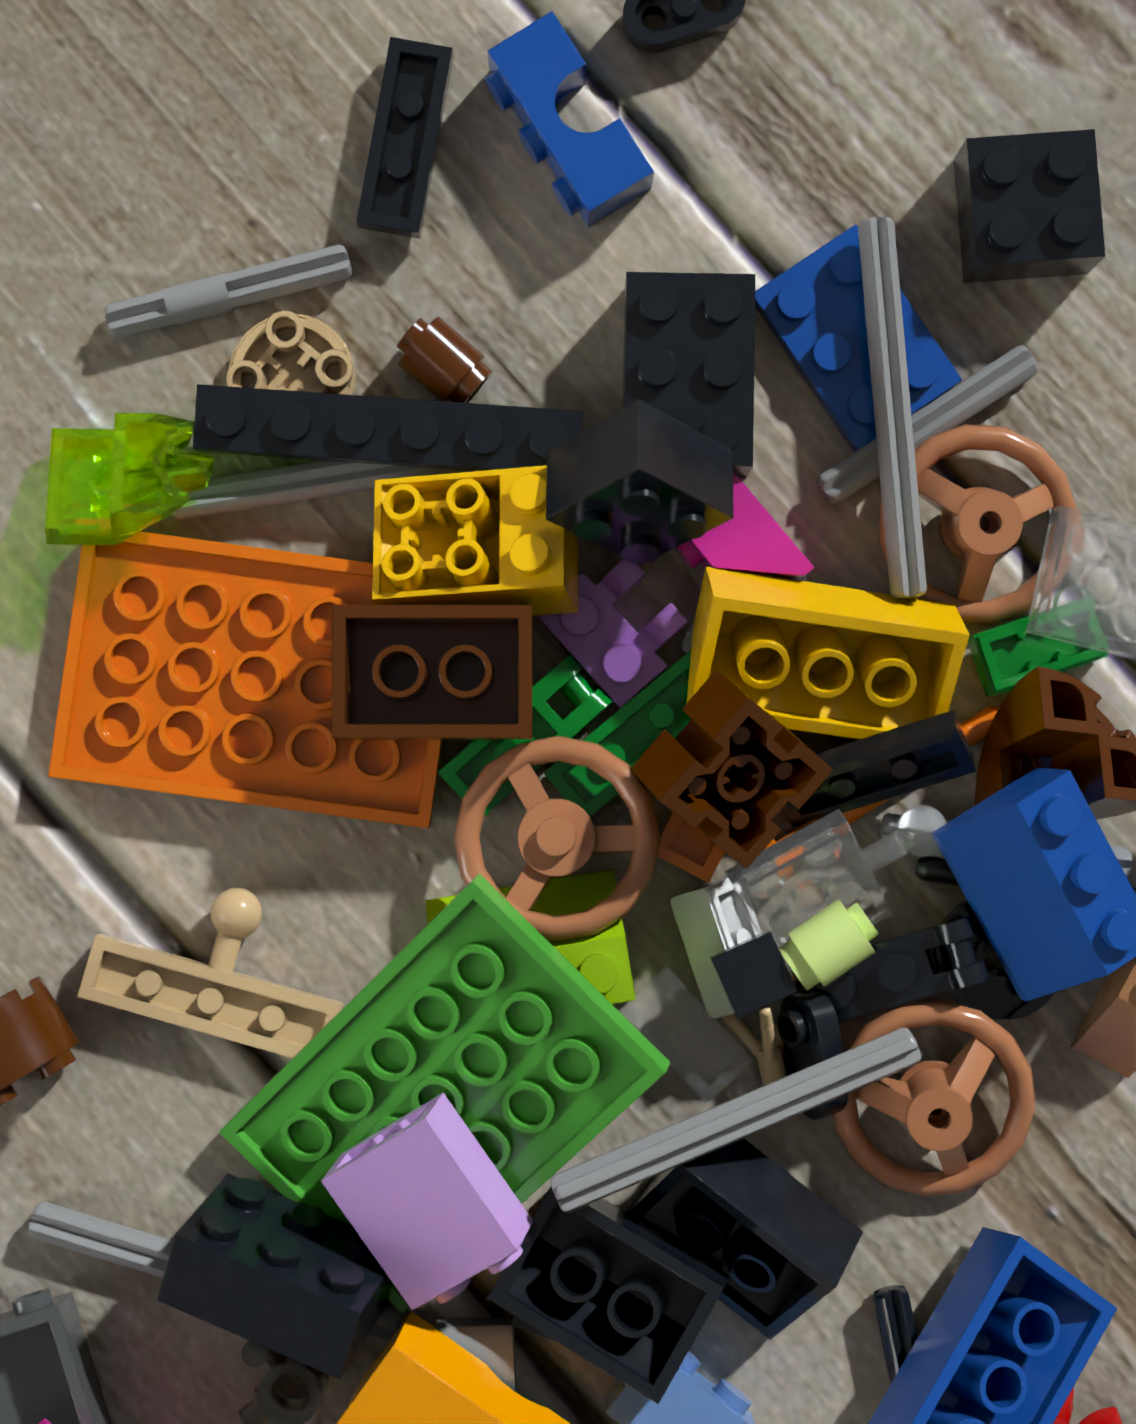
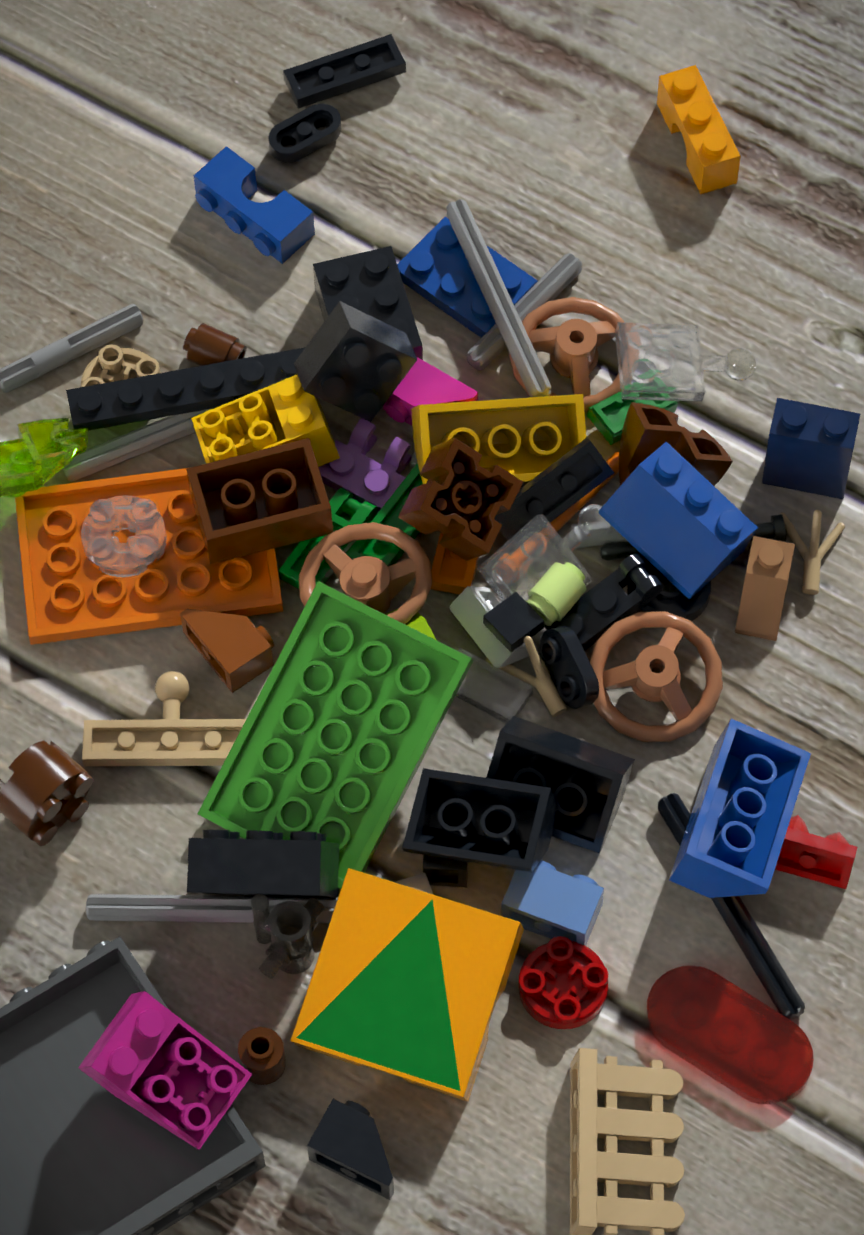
camera: 10 degrees left, 25 degrees down
lavender brick [321,1093,533,1310] -> none
black plate [356,37,454,239] -> none
light grey axle [550,1028,921,1213] -> none
black brick [953,129,1105,283] -> none
none -> clear plate [81,495,167,577]
none -> dark orange slope [180,609,275,693]

